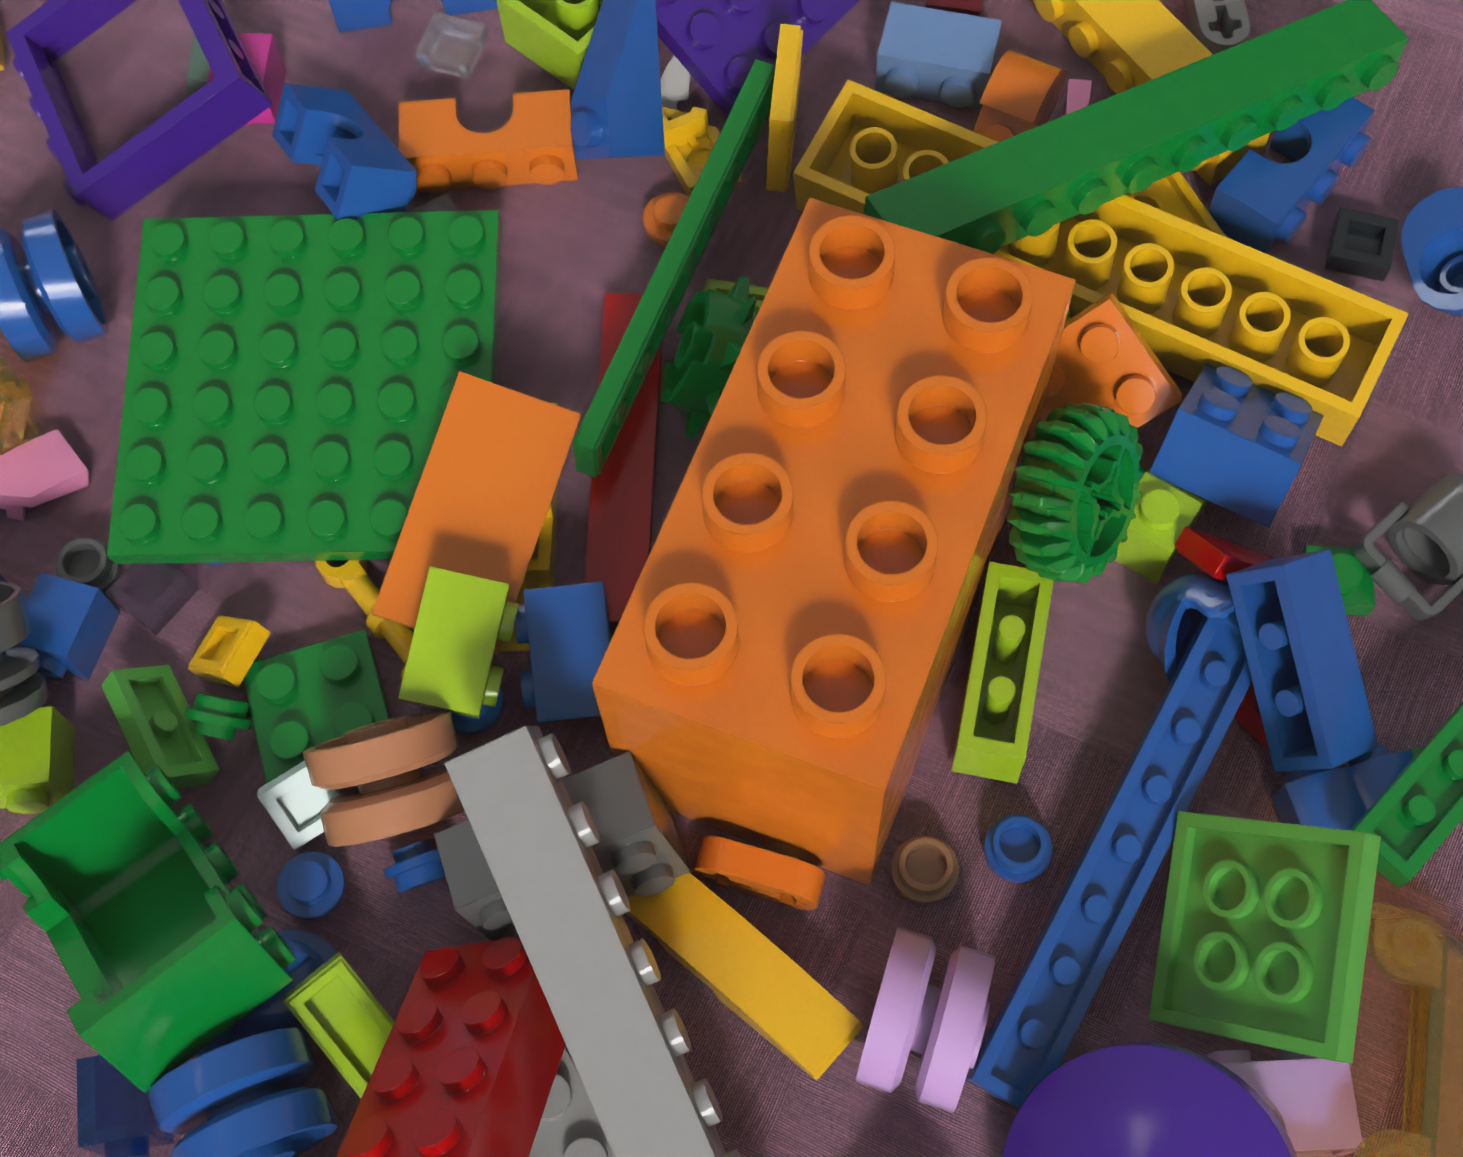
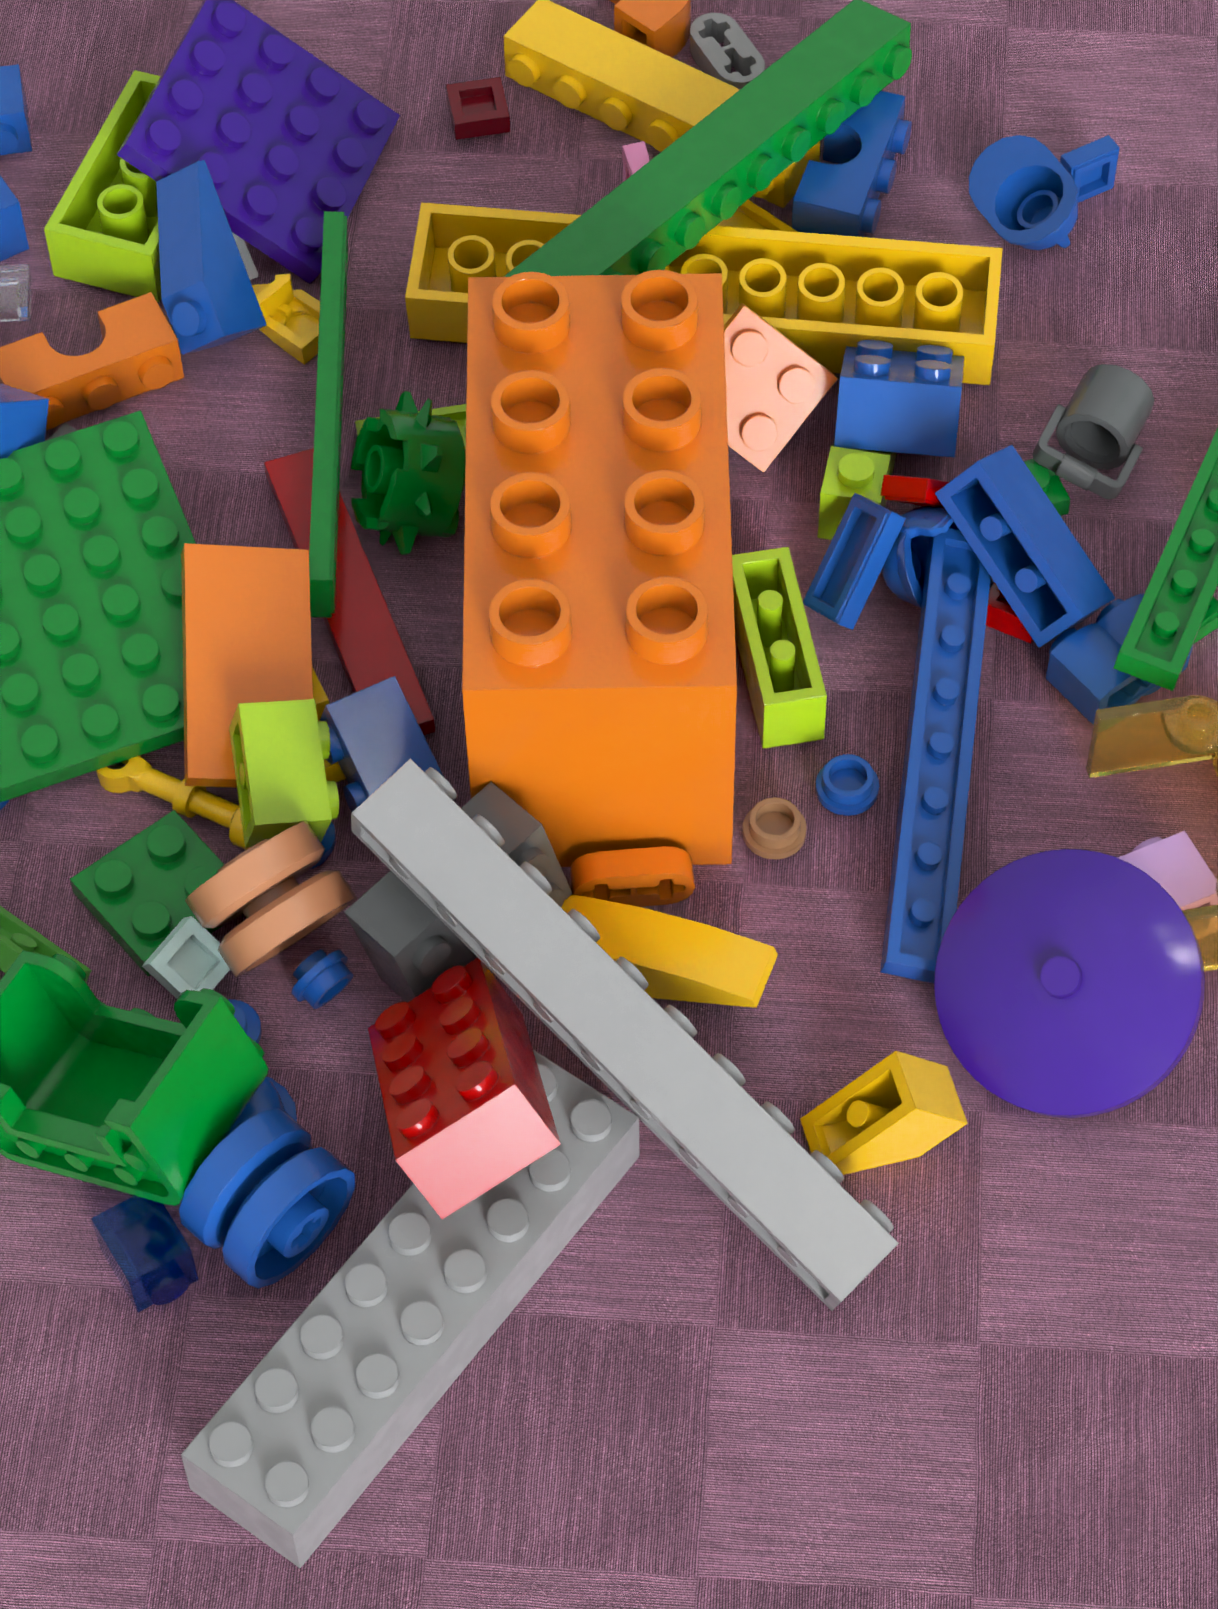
camera: 25 degrees left, 10 degrees down
green plate [184,693,252,740] -> none
yellow tile [187,615,271,687] -> none
lime tile [282,951,395,1098] -> none
orange plate [643,192,690,248] -> none
yellow tile [766,24,803,192] -> none
lavender wheel [855,927,995,1113] -> none
medium blue brick [875,2,1002,110] -> none
orange brick [973,50,1069,142] -> none
green gear [1007,403,1144,584] -> none
bright green plate [1149,811,1381,1064] -> none
black plate [1324,207,1399,282] -> none
none -> blue tile [803,493,906,630]

